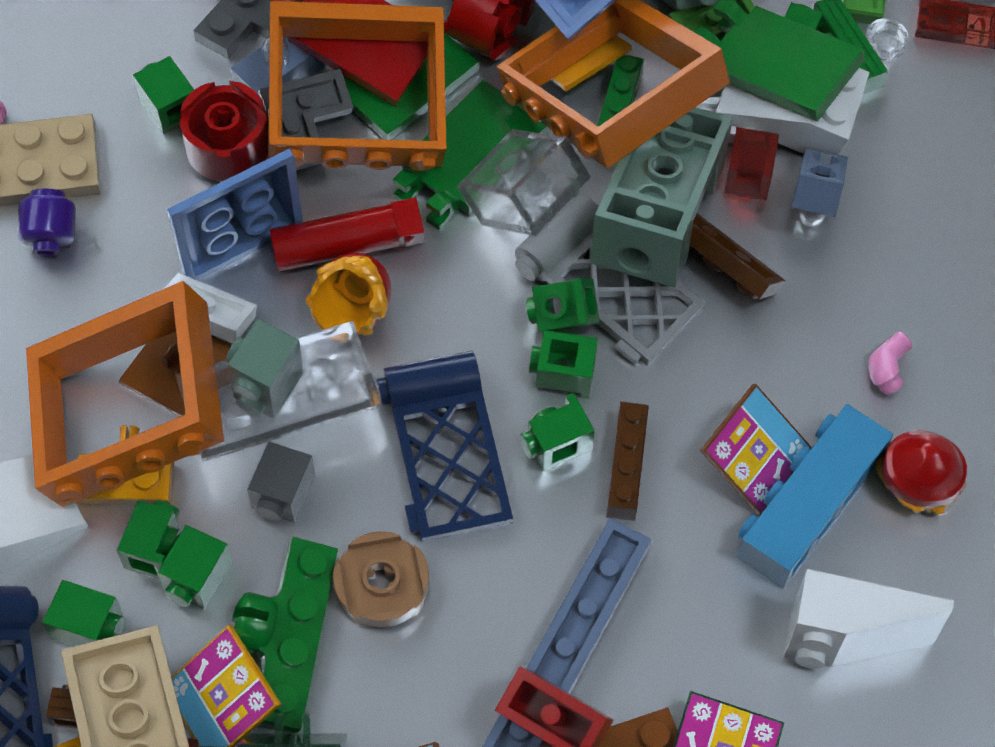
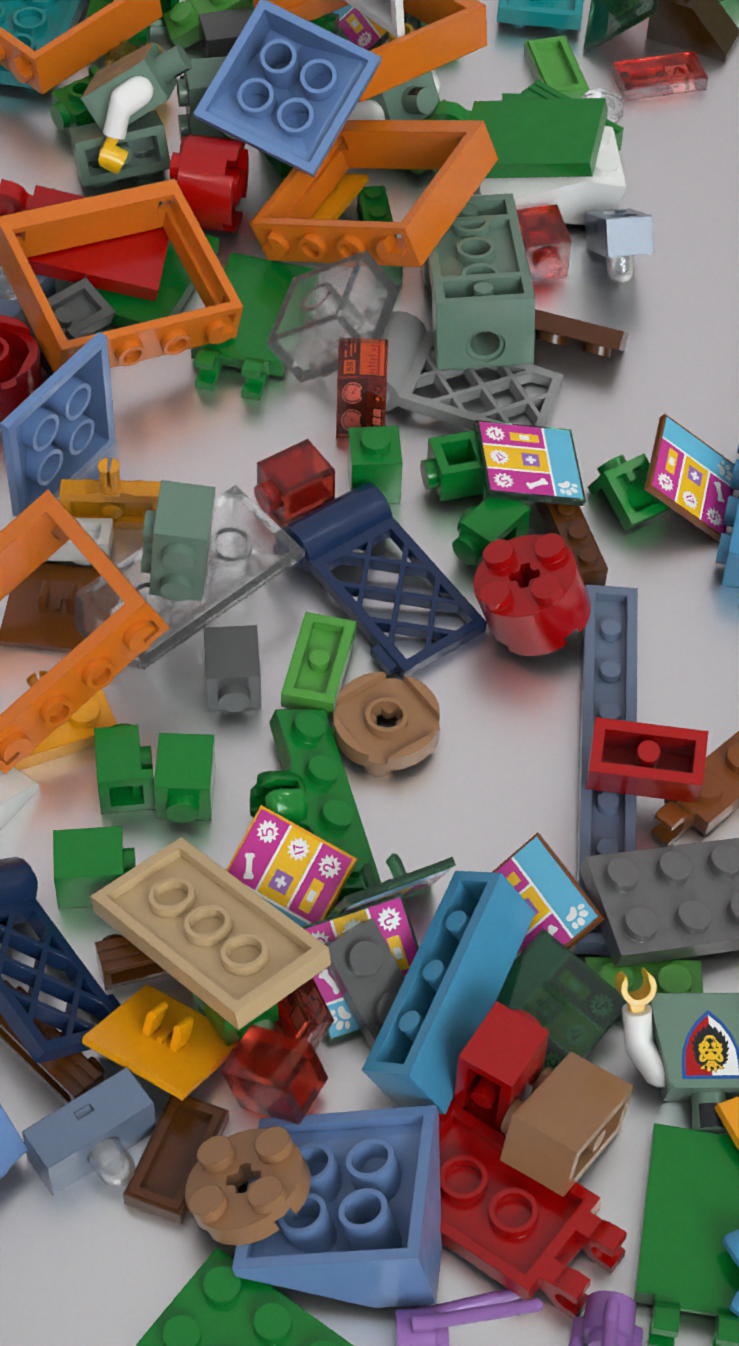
camera: 25 degrees left, 10 degrees down
red piece [269,197,424,272] -> none
light orange hair [306,253,391,337] -> none
green brick [526,278,600,332] -> none
none -> light orange plate [59,458,161,530]
none -> clear red brick [254,439,335,527]
none -> bright green plate [281,612,357,716]
none -> clear red tile [336,338,388,439]
none -> green brick [347,426,403,504]
none -> red brick [473,533,591,656]
none -> piece [474,420,586,506]
none -> green bracket [587,454,670,531]

